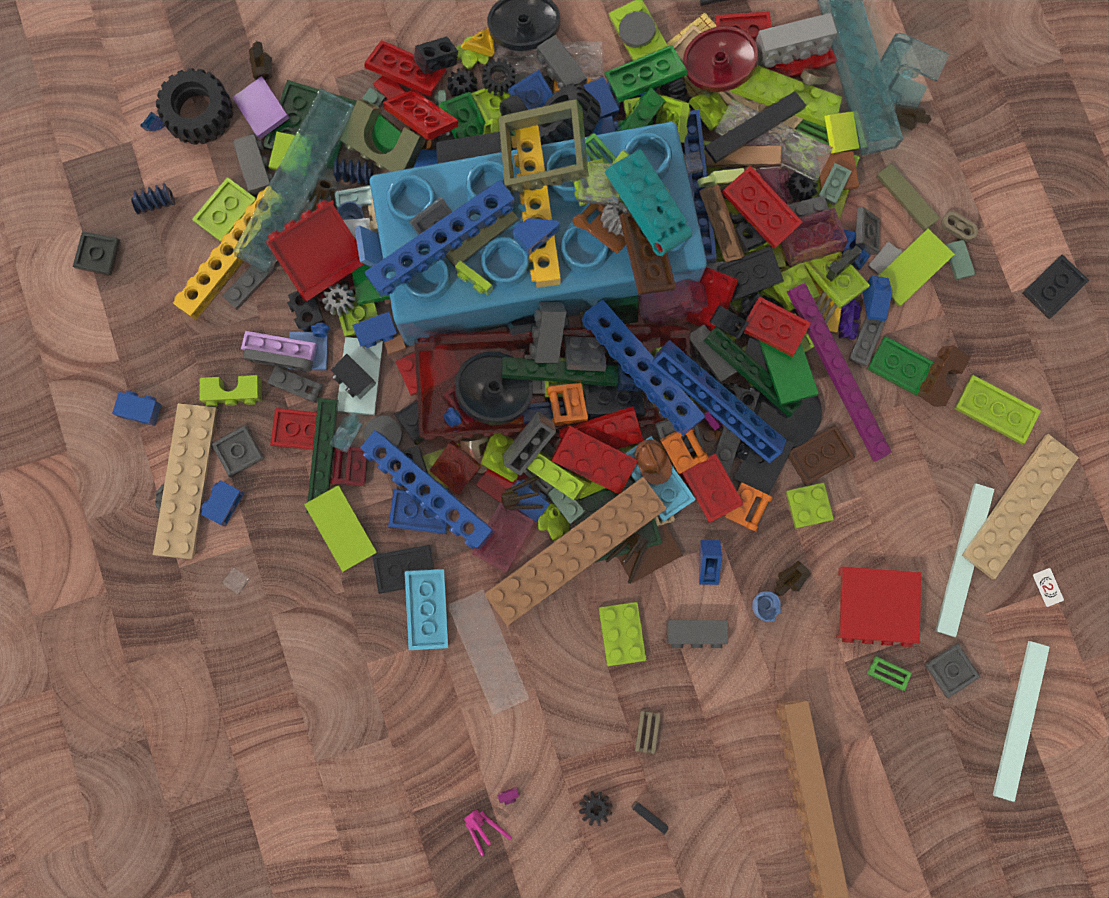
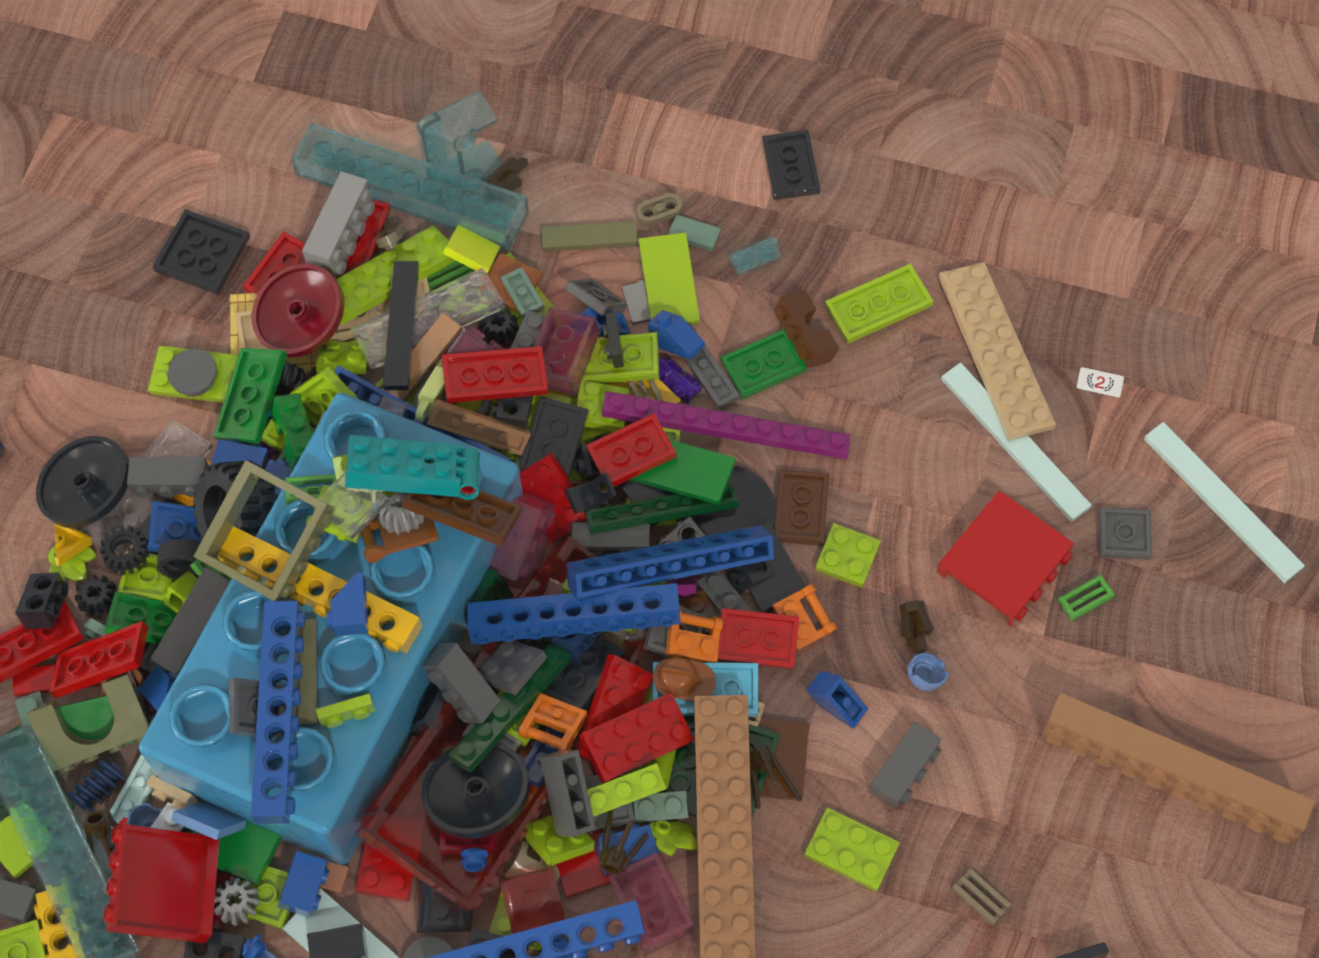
camera: 50 degrees left, 15 degrees down
none -> clear light blue hinge [728,237,781,275]

